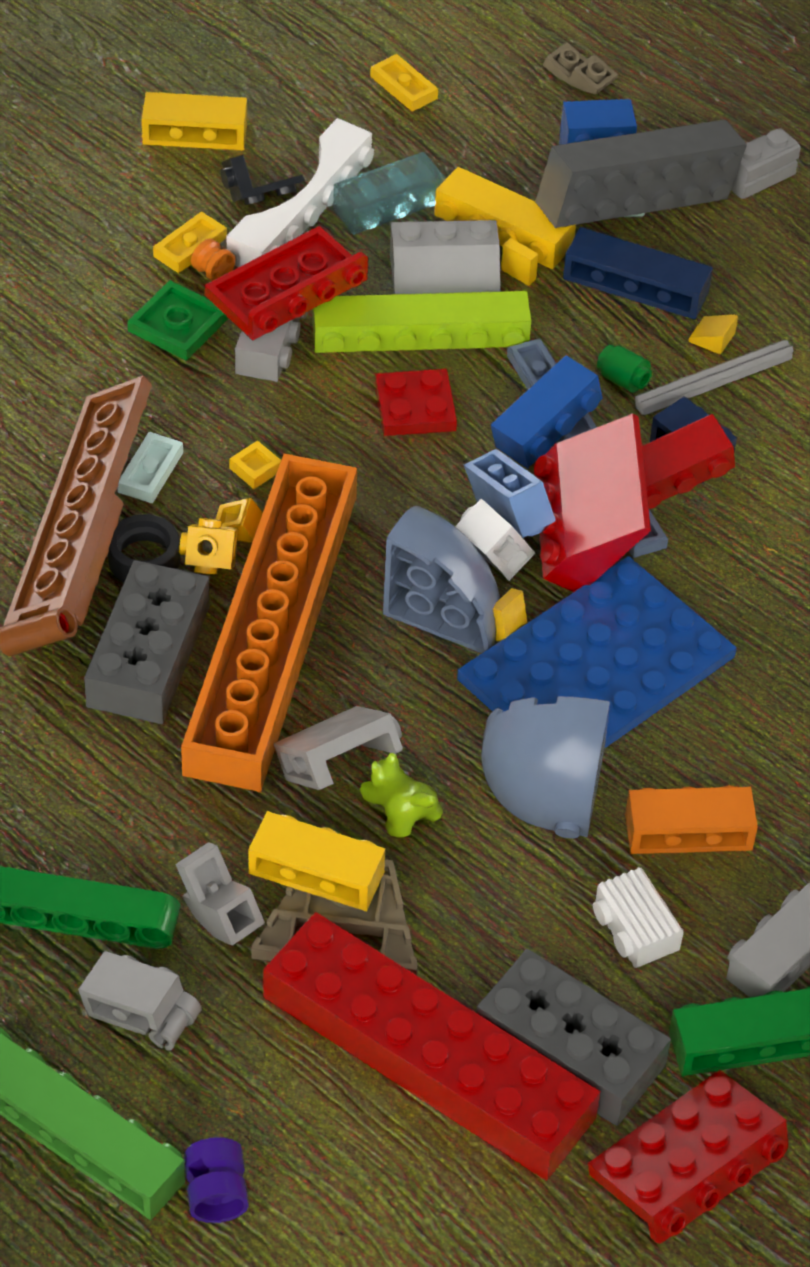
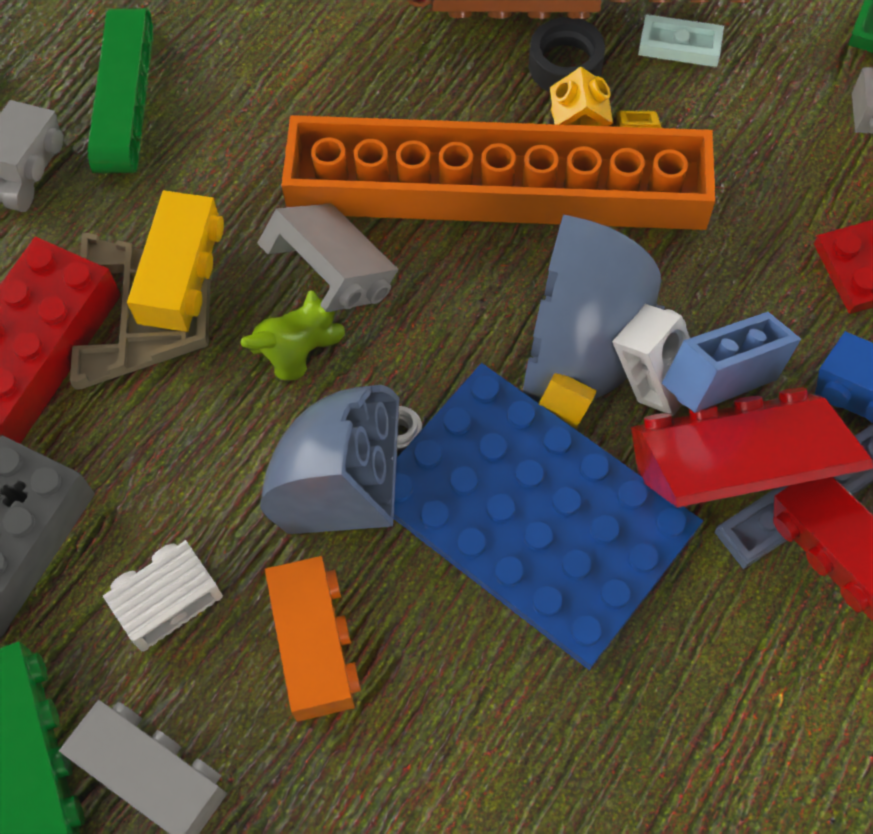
camera: 85 degrees right, 15 degrees up
dark grey brick [84,560,210,725] -> none
light grey brick [175,842,265,946] -> none
yellow plate [229,440,281,489] -> none

